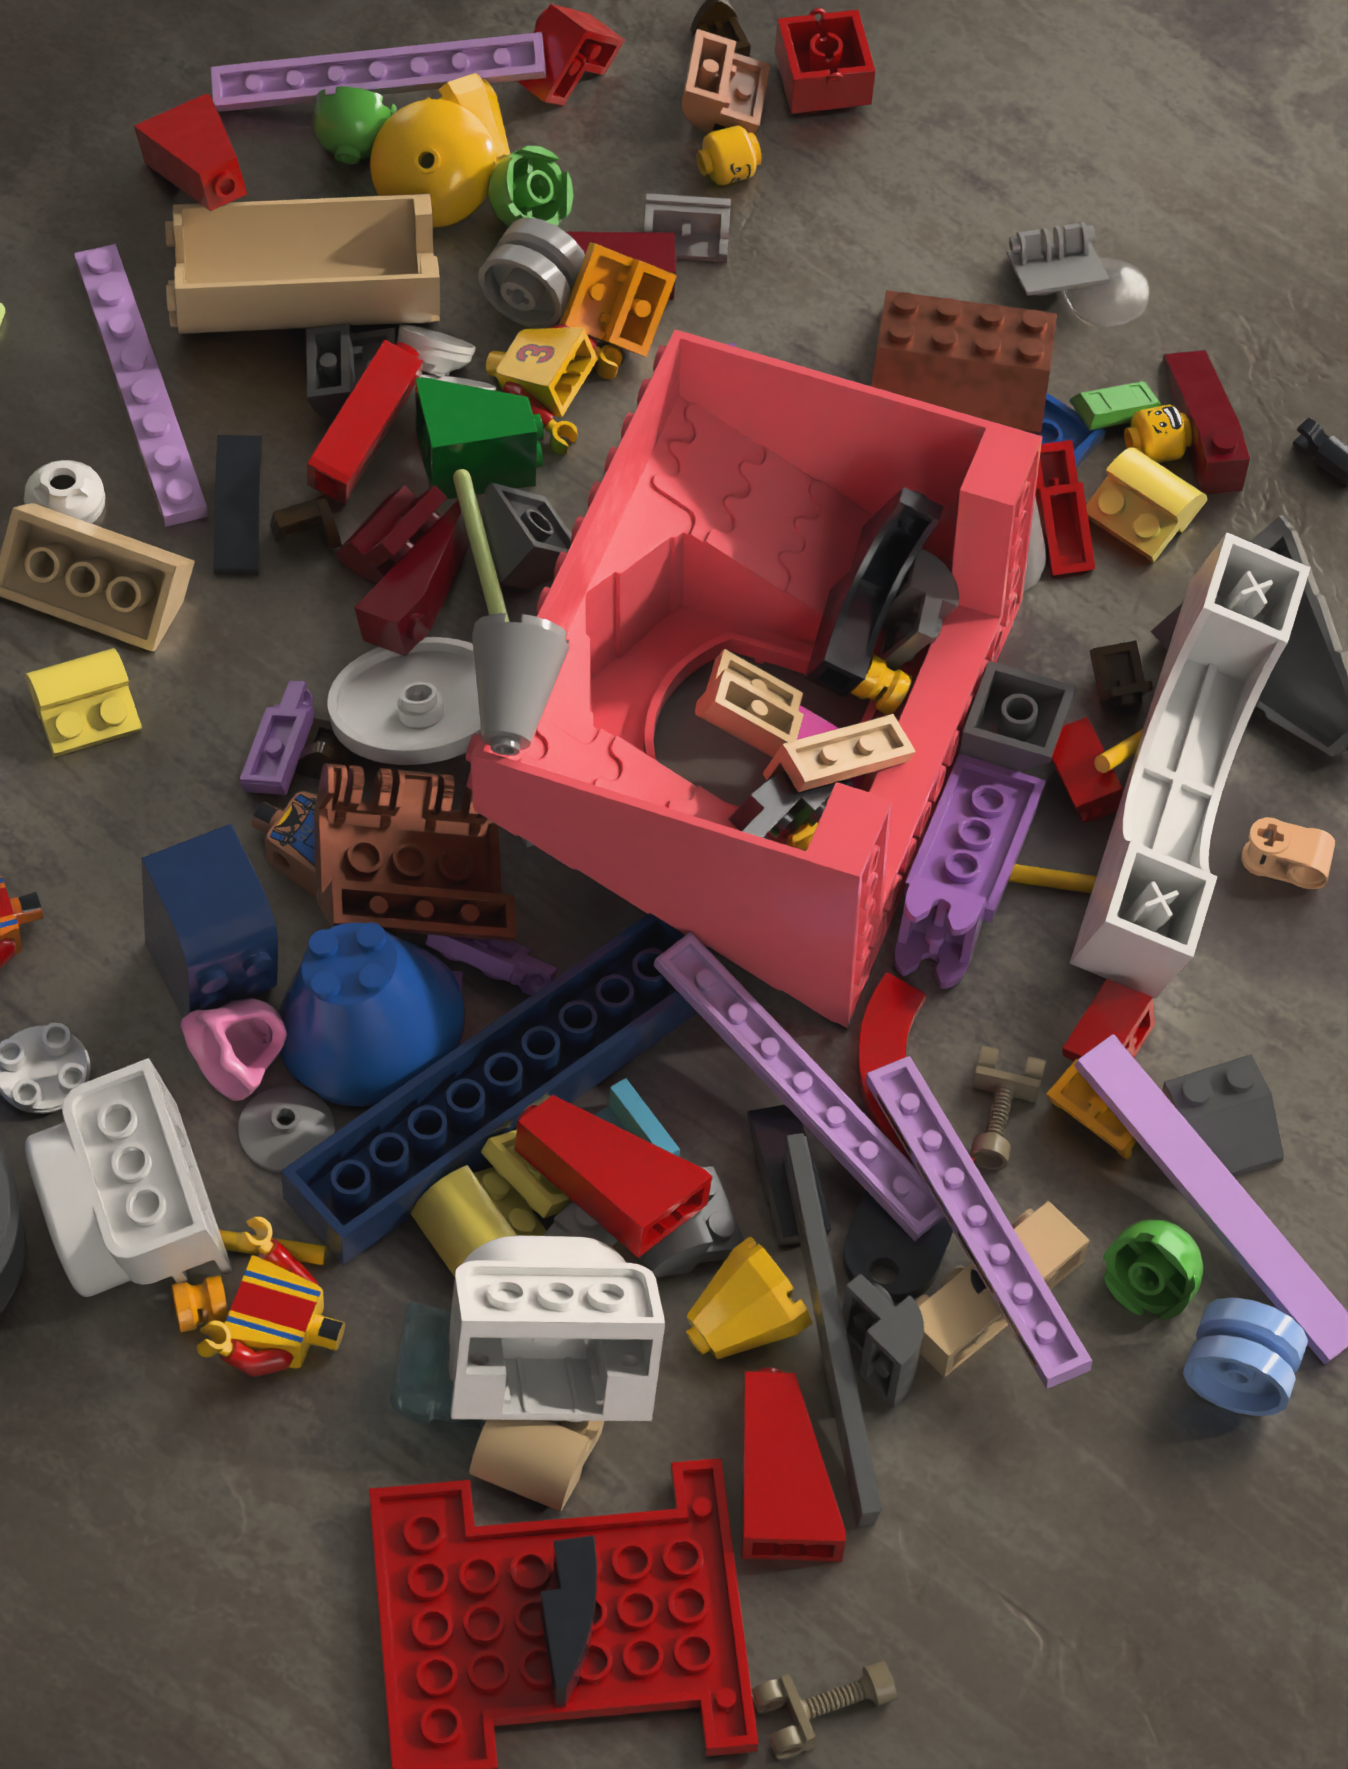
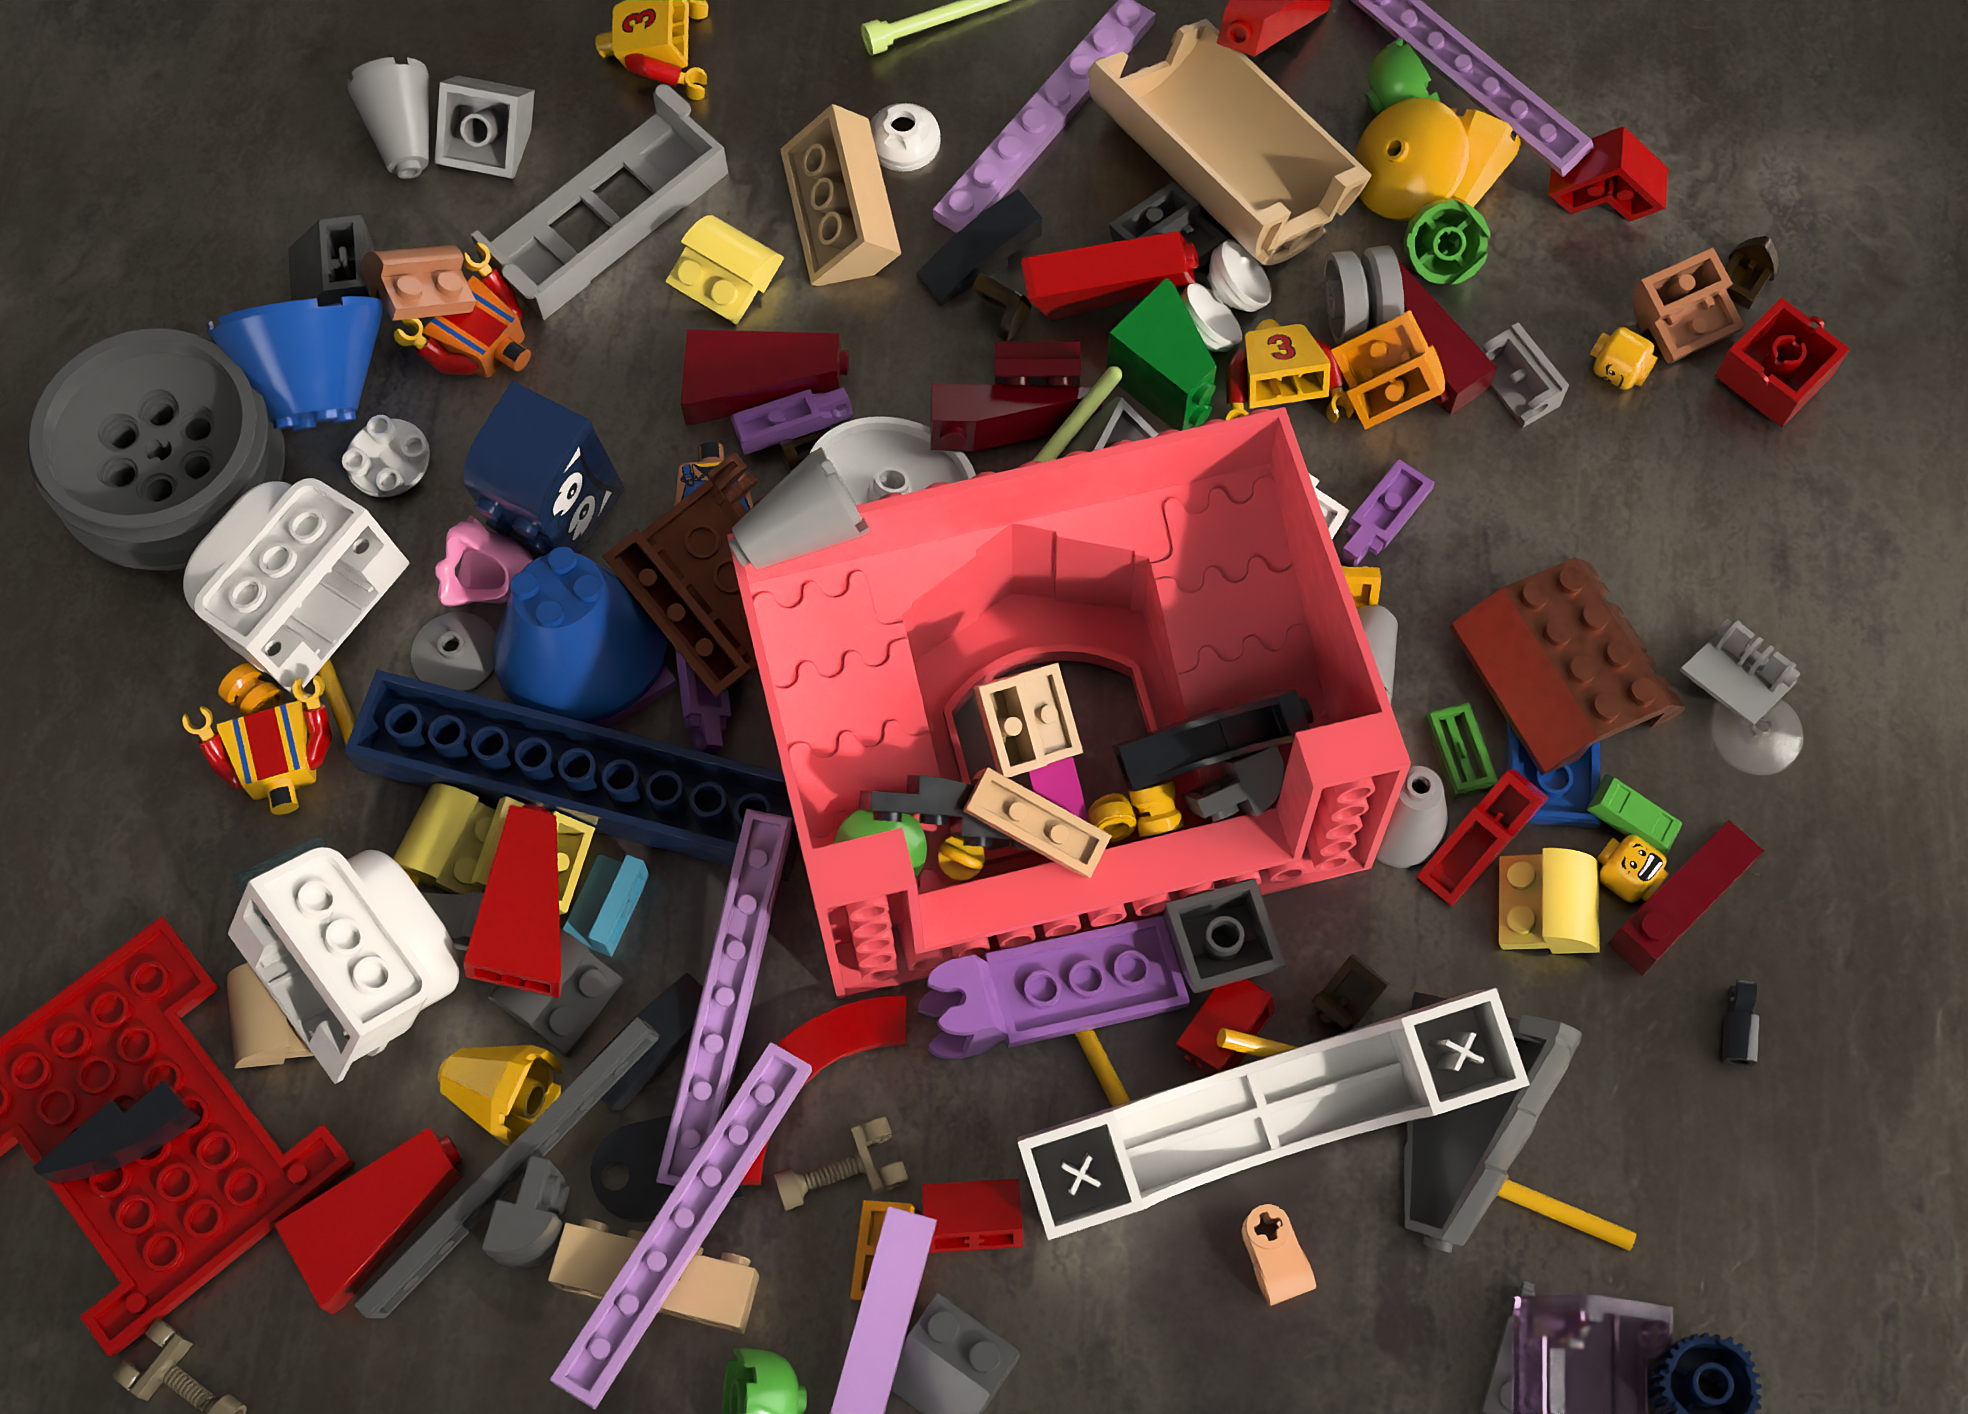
camera: 60 degrees right, 10 degrees up
none -> dark red slope [680,329,849,425]
none -> yellow tile [1088,793,1137,842]

